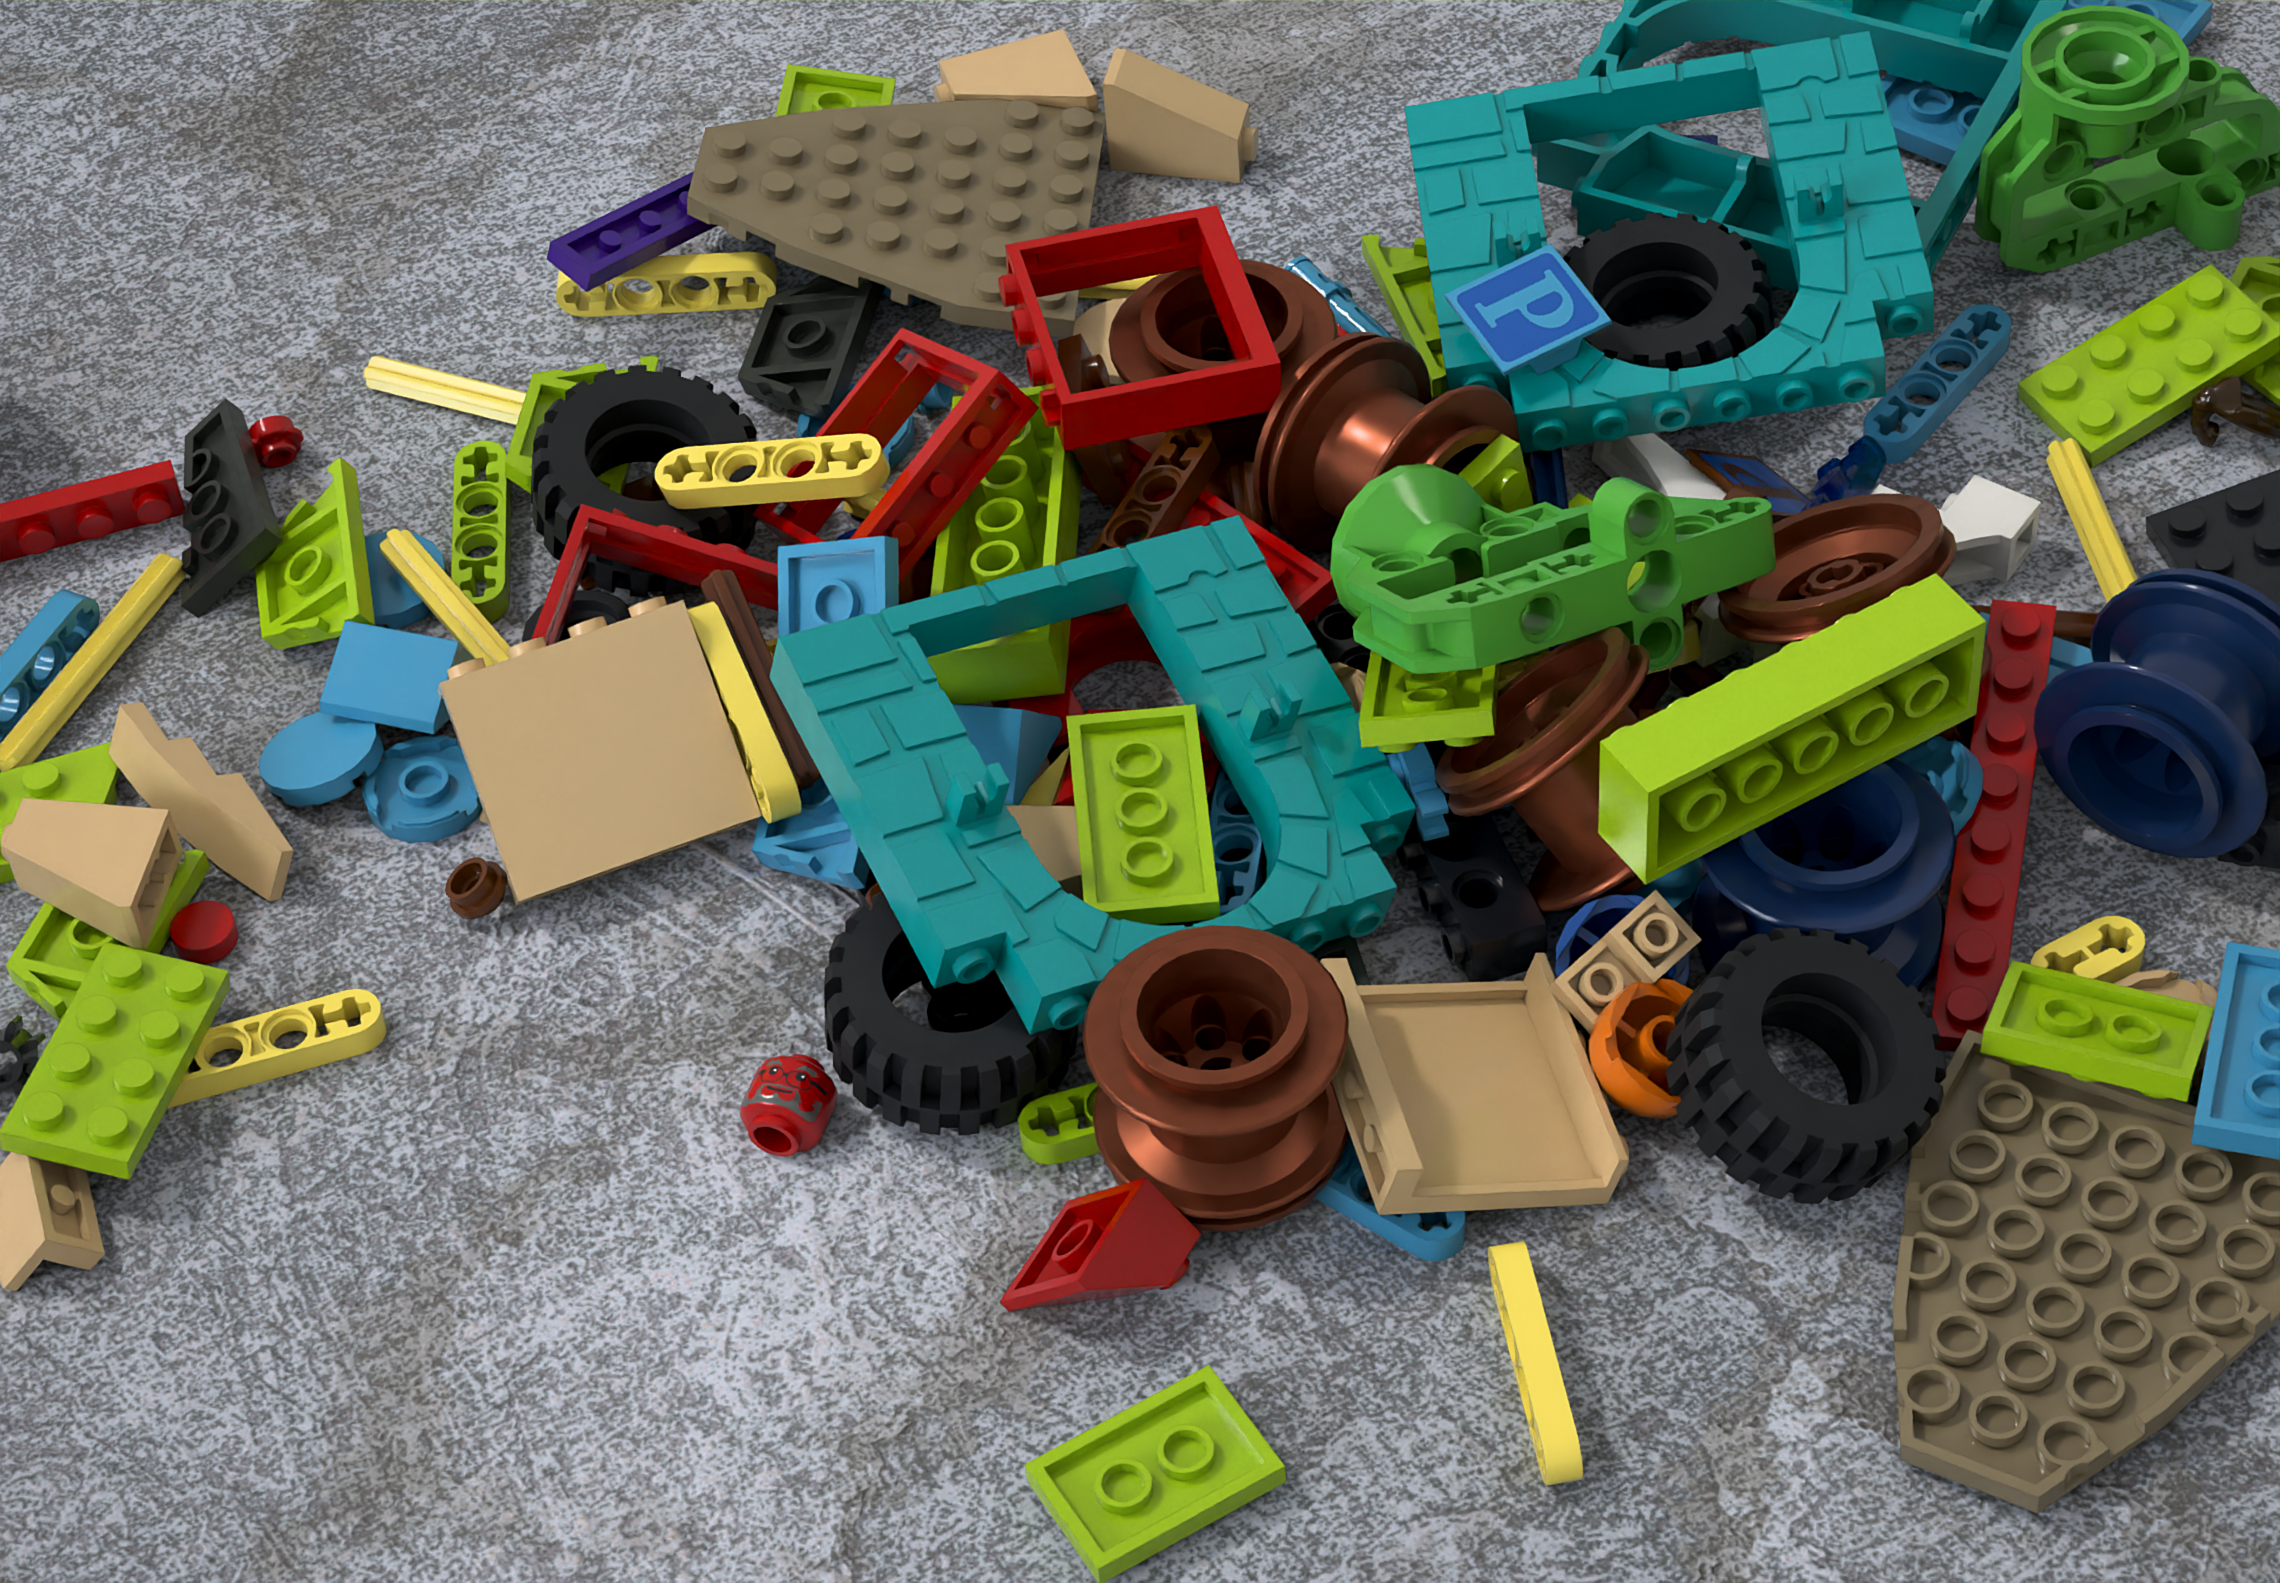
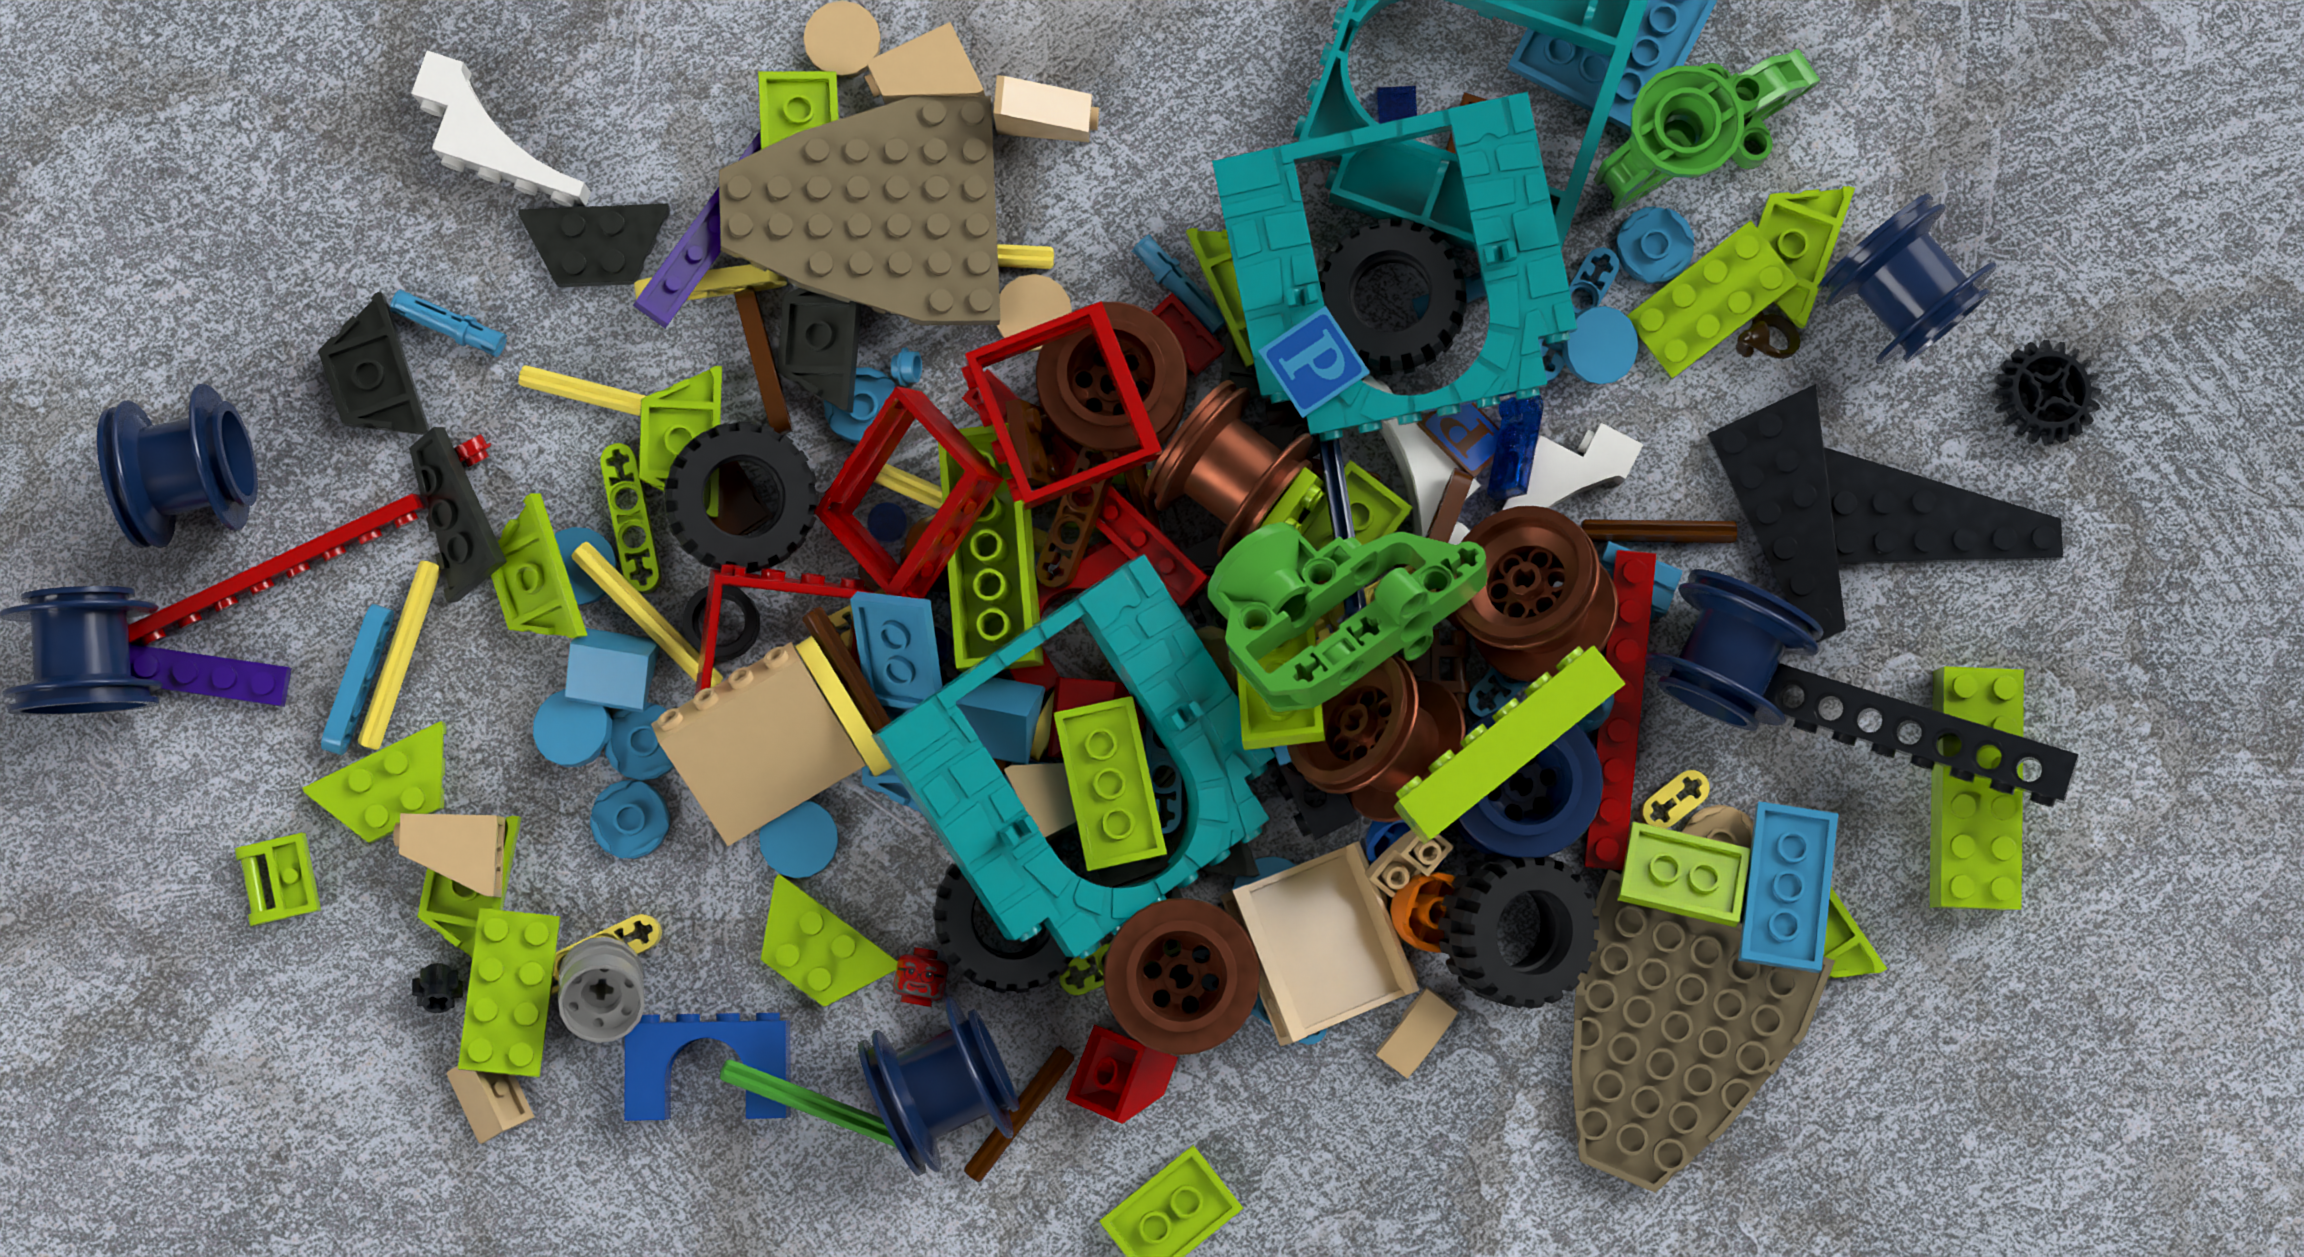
camera: 10 degrees left, 35 degrees up
tan slope [108,702,294,901] -> none
red tile [170,900,239,964] -> none
reddish brown plate [445,857,508,919] -> none
light yellow beam [655,433,890,509] -> none
light yellow beam [1488,1241,1583,1486] -> none
light yellow axle [2046,438,2138,603] -> none
none -> pearl dark grey wing [318,291,430,435]
none -> dark azure pin [390,289,507,357]
none -> white arch [411,51,591,207]
none -> pearl dark grey wing [518,203,670,287]
none -> light grey wheel [558,937,645,1043]
none -> dark azure tile [590,780,671,859]
none -> blue arch [624,1012,791,1121]
none -> bright green axle [719,1060,896,1147]
none -> reddish brown beam [734,287,793,435]
none -> dark azure tile [759,800,839,879]
none -> lime wing [760,874,898,1007]
none -> tan tile [803,0,881,78]
none -> dark blue wheel [858,996,1020,1176]
none -> reddish brown axle [964,1046,1075,1182]
none -> tan slope [1376,986,1458,1079]
none -> dark azure tile [1562,306,1638,384]
none -> dark azure tile [1616,206,1694,284]

